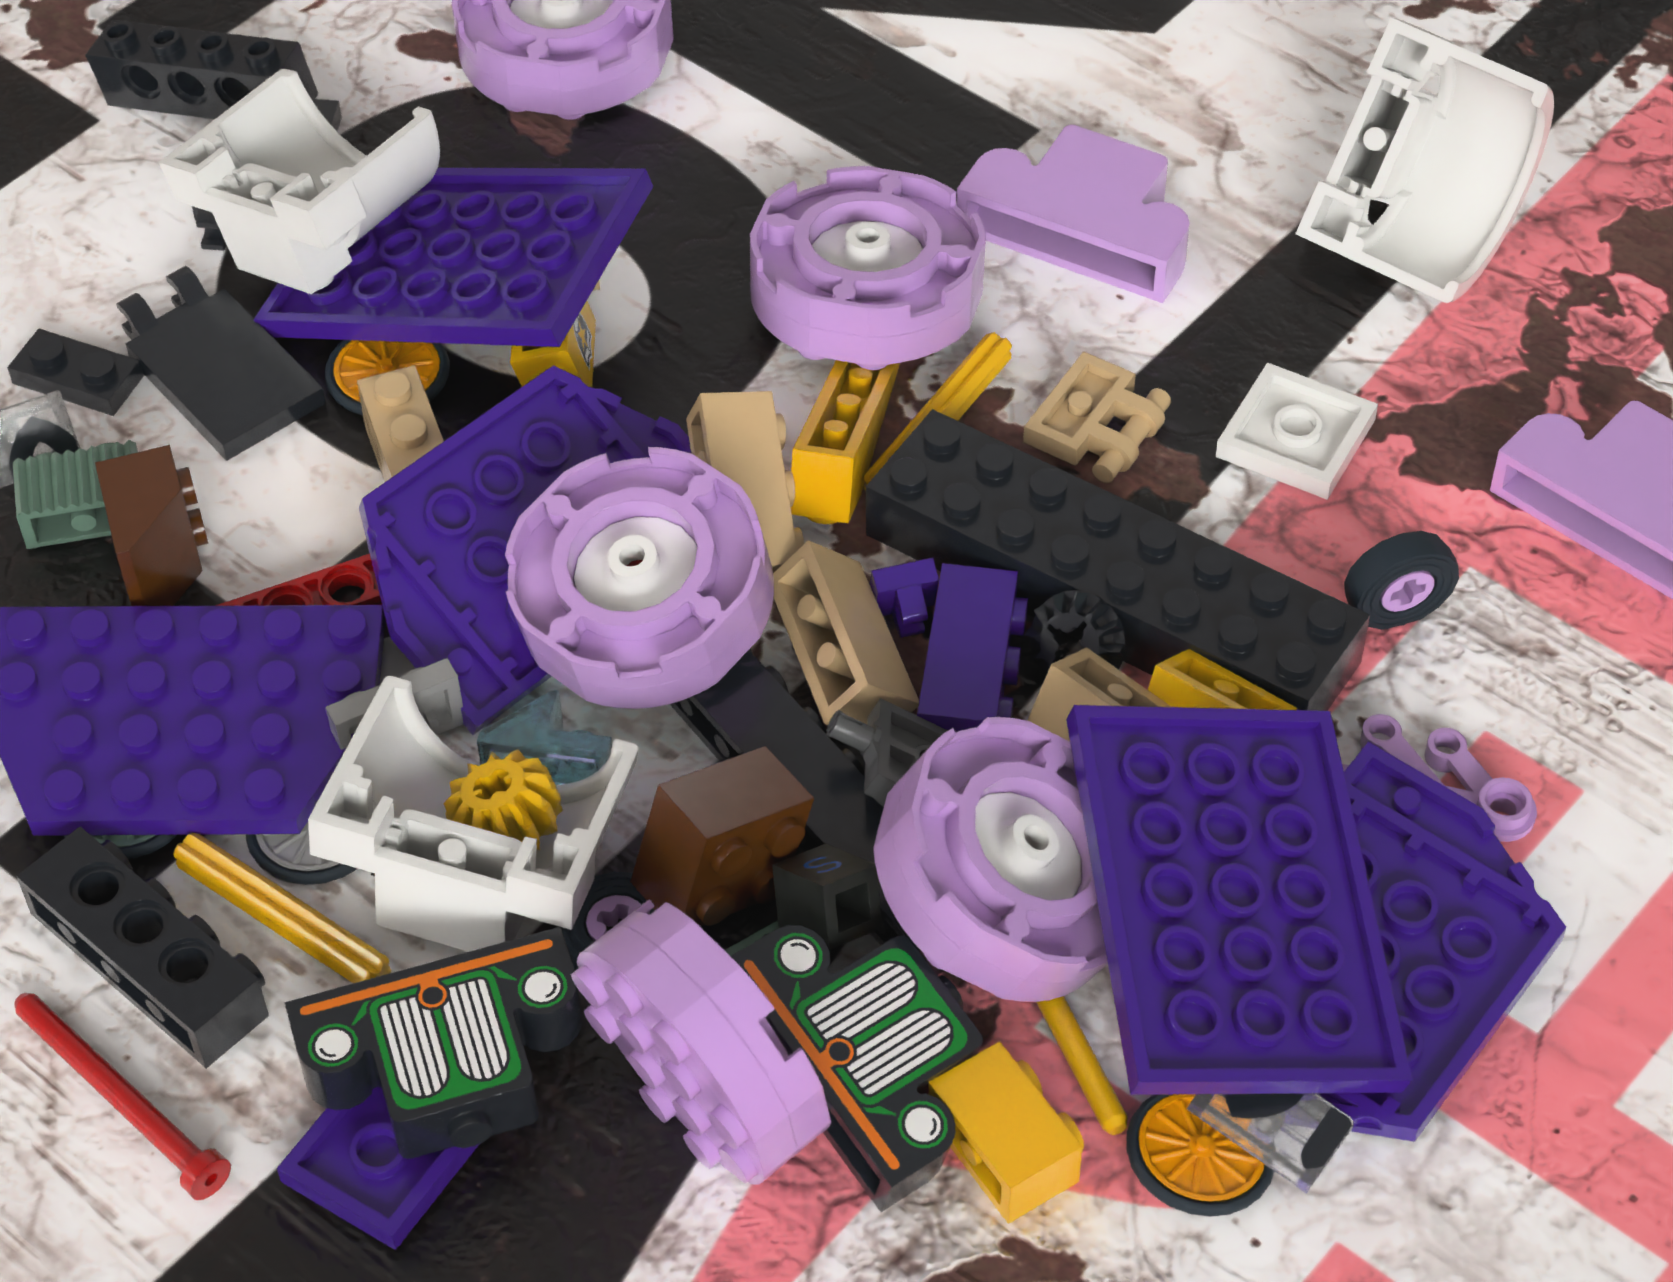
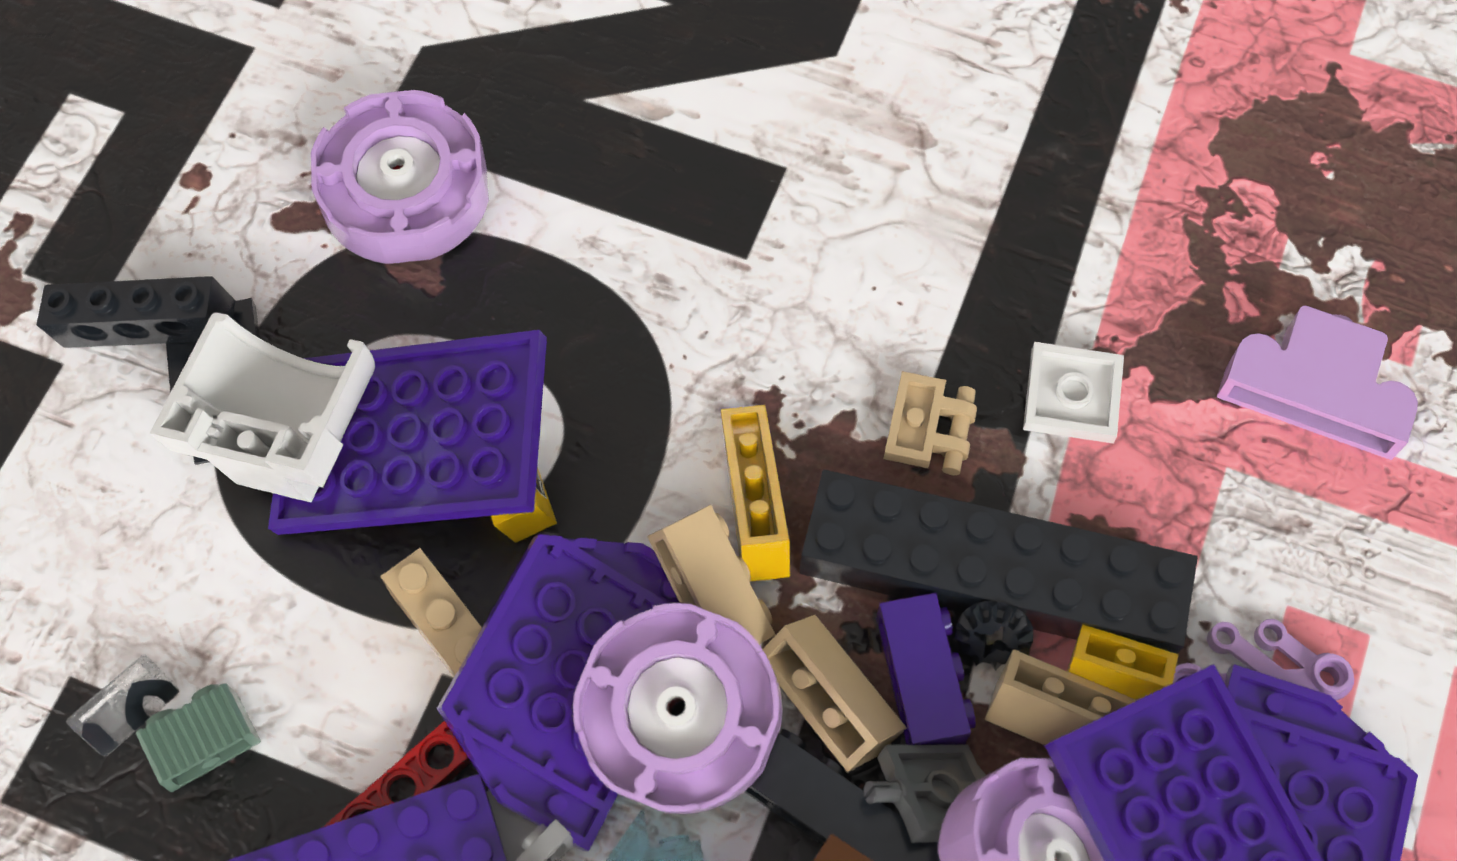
camera: 20 degrees left, 15 degrees up
black plate [7,328,144,416] -> none
reddish brown slope [95,445,209,606] -> none
black tile [116,266,326,461] -> none
light orange wheel [325,340,450,416] -> none
lavender piece [750,166,986,370] -> none
yellow axle [864,332,1012,490] -> none
dark purple tile [869,558,939,638] -> none
lavender brick [957,125,1190,303] -> none
white piece [1296,17,1554,303] -> none
black bush [1344,531,1459,630] -> none

